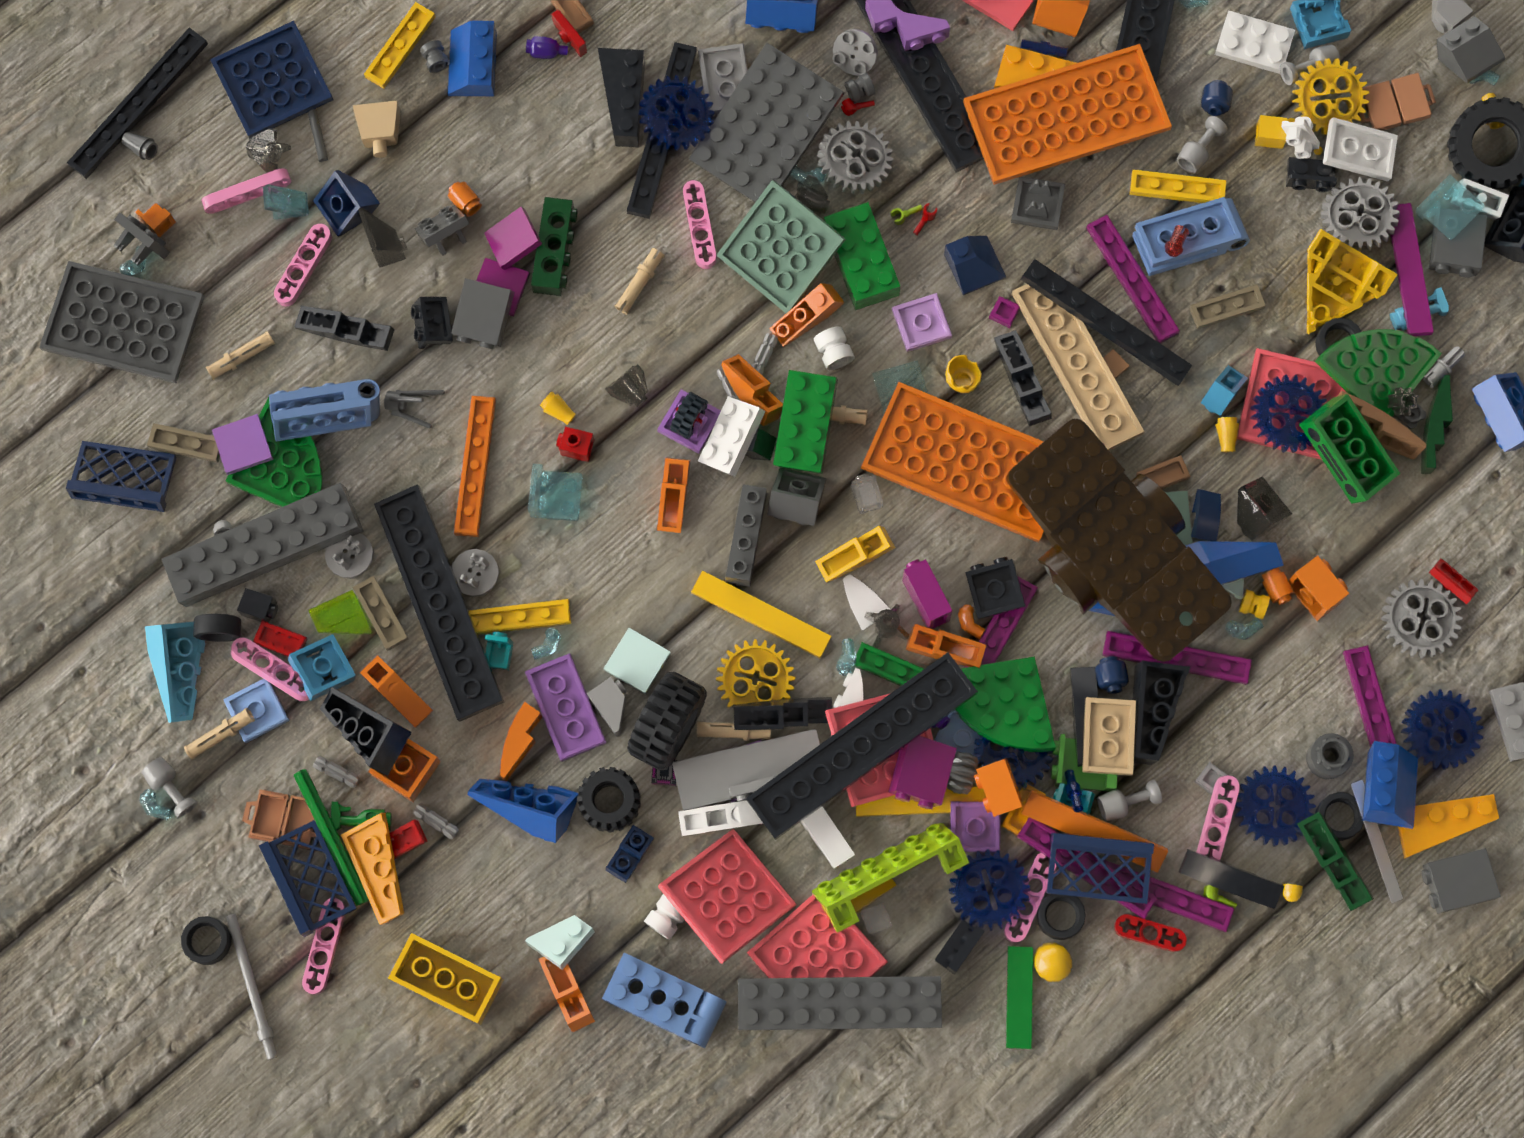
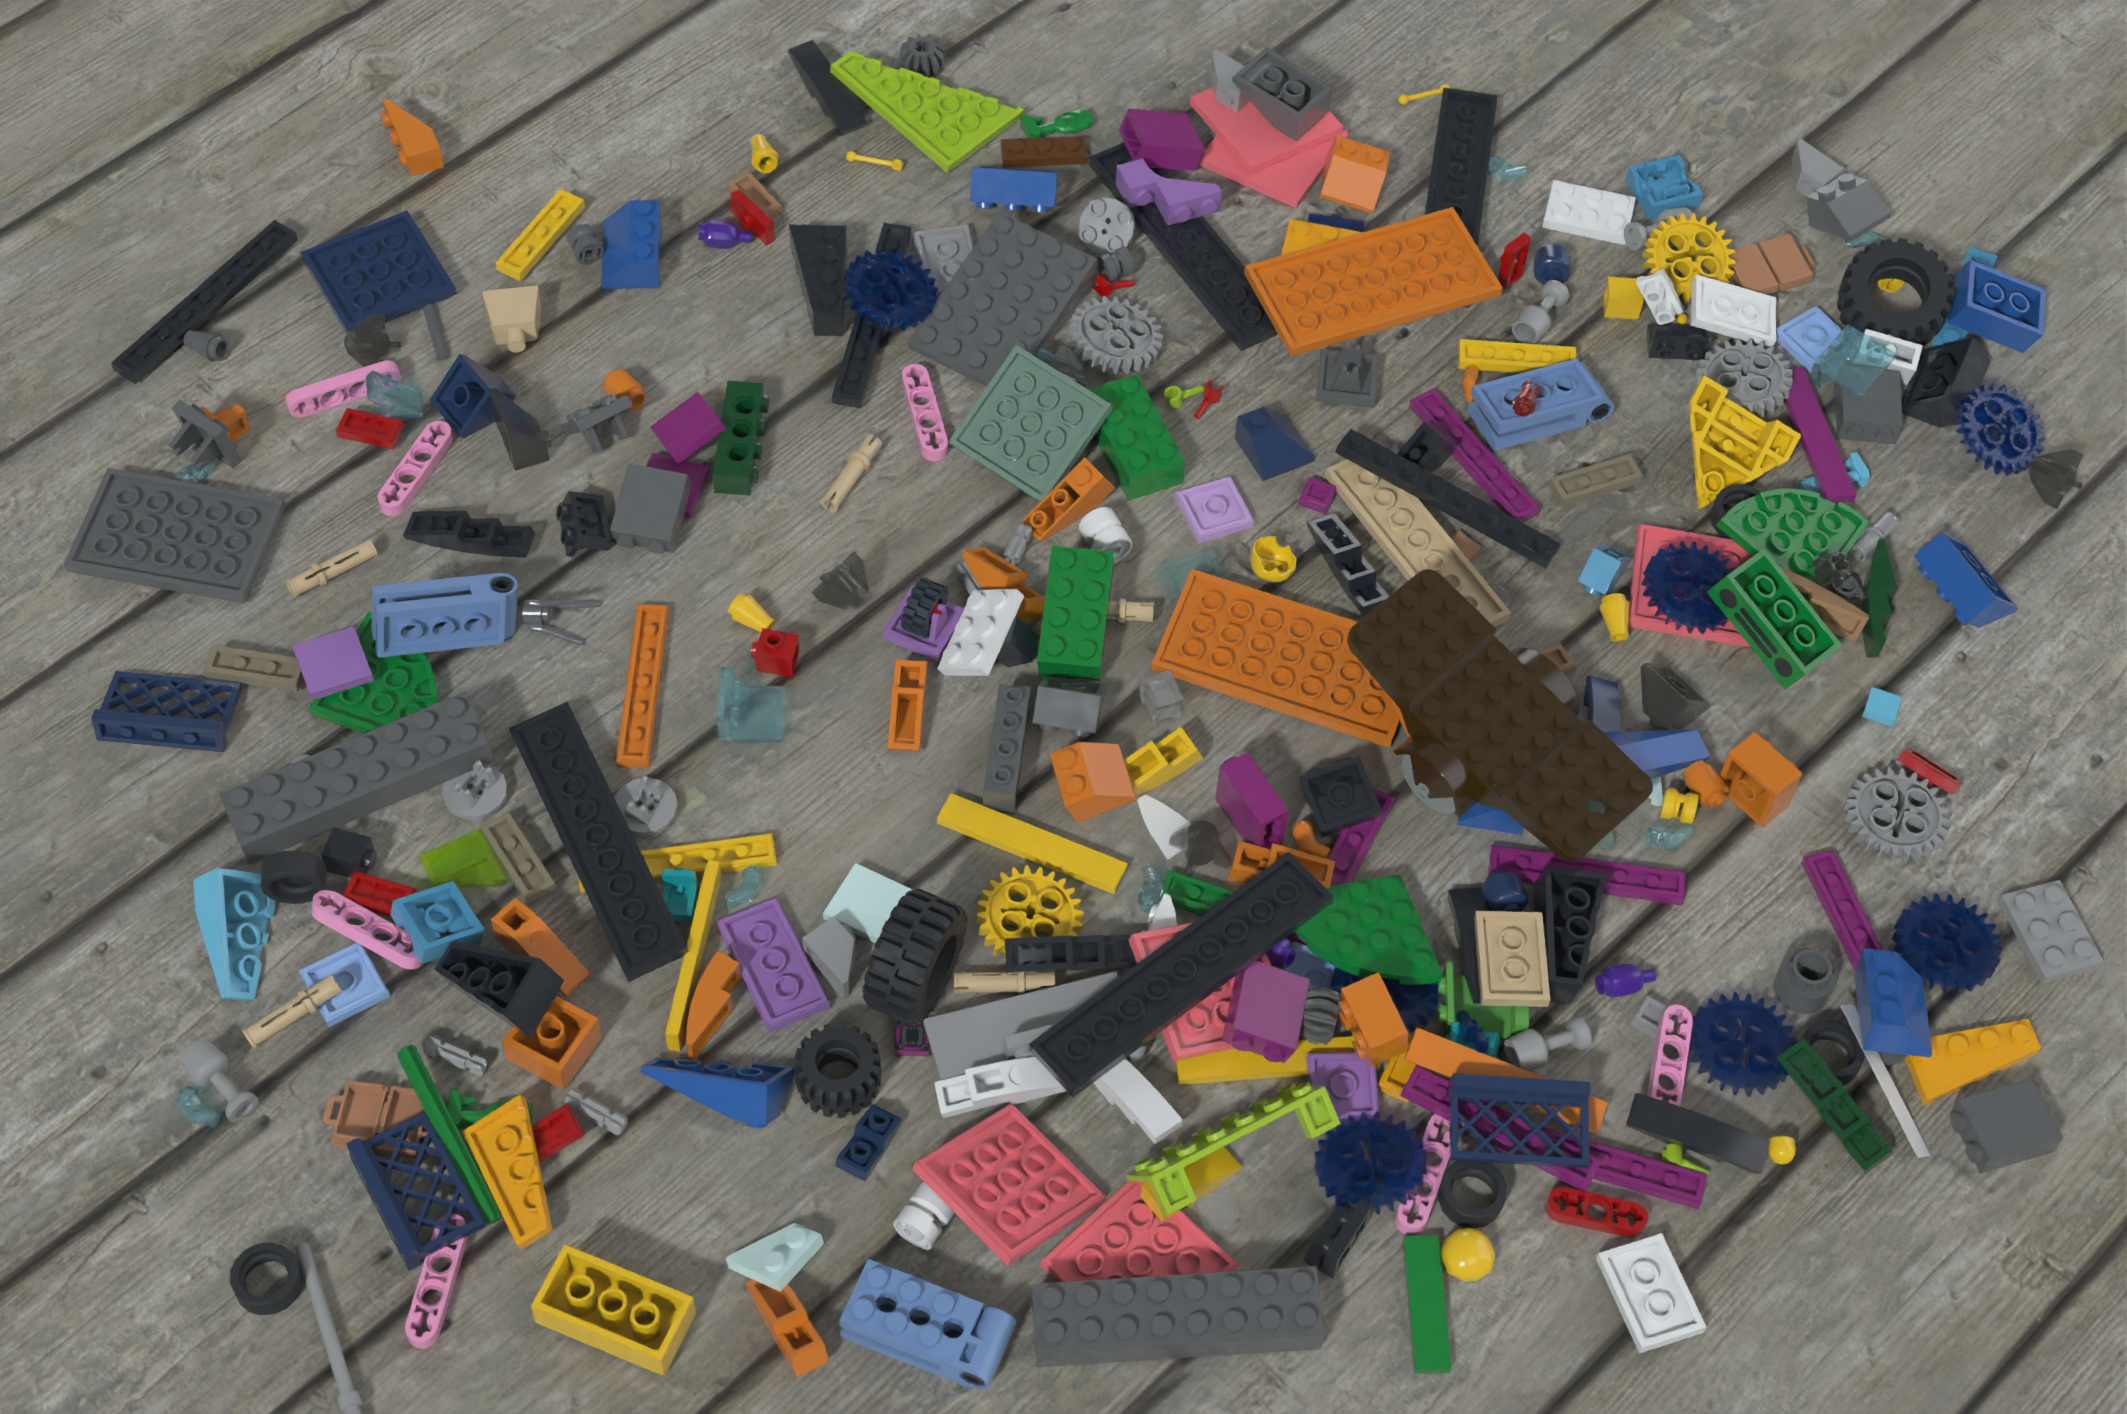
camera: 10 degrees left, 20 degrees down
none -> red plate [336,408,405,450]
none -> yellow tile [665,860,722,1052]
none -> orange slope [1050,742,1137,823]
none -> black slope [1398,421,1459,473]
none -> orange arm [1462,365,1479,403]
none -> red plate [1498,232,1531,290]
none -> dark purple plant [1595,964,1656,998]
none -> white plate [1596,1233,1707,1354]
none -> light blue tile [1776,306,1855,373]
none -> medium azure tile [1862,687,1902,727]

